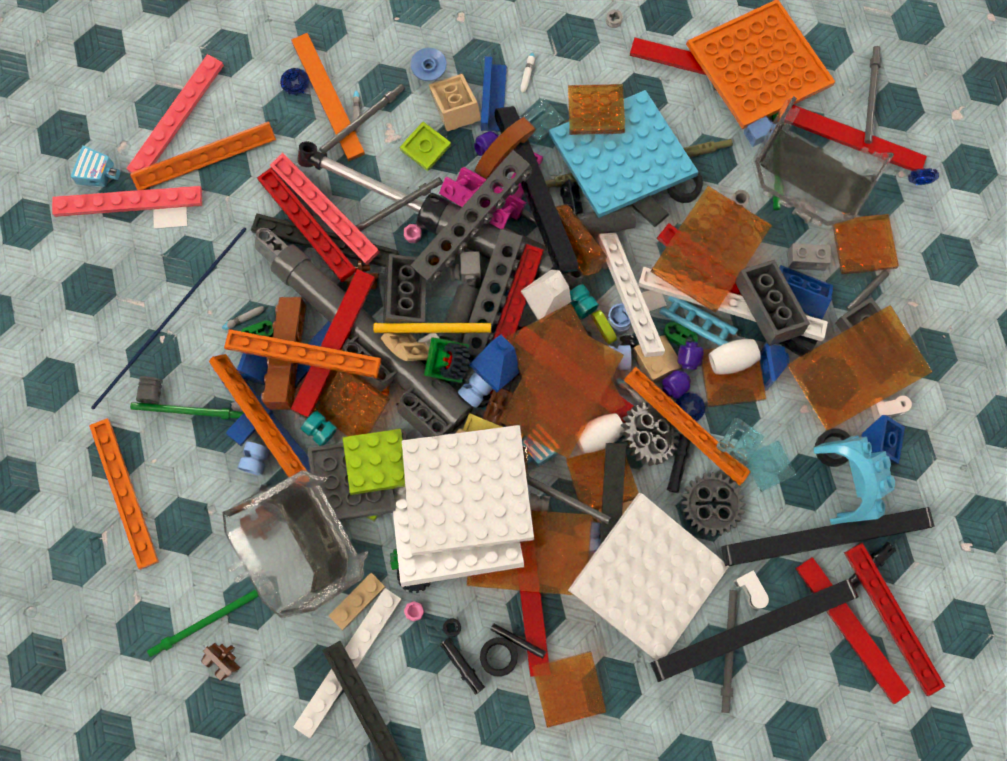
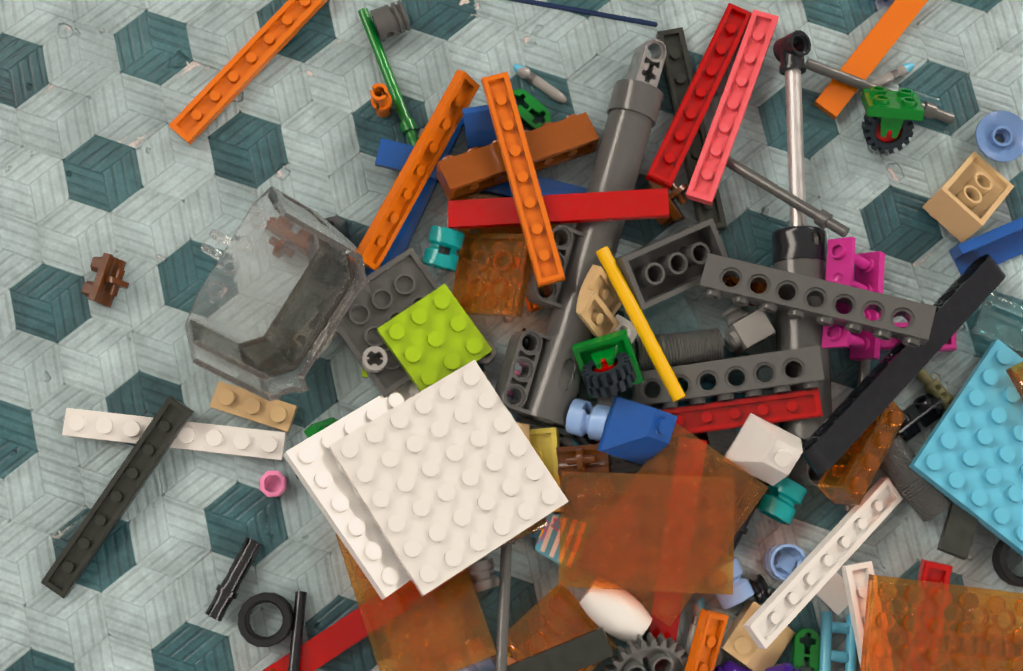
camera: 60 degrees right, 5 degrees up
green bar [147,590,259,657] -> none
light blue wheel [238,442,270,476] -> none
lime plate [399,122,451,171] -> none
bright pink tile [404,224,422,243] -> none
black bush [443,618,461,637] -> none
dark orange slope [474,117,536,180] -> none
dark purple head [474,131,499,156] -> none
lime beam [591,310,617,345] -> none
none -> light grey bush [361,346,388,373]
none -> orange pin [370,83,392,118]
none -> green plate [861,86,925,154]

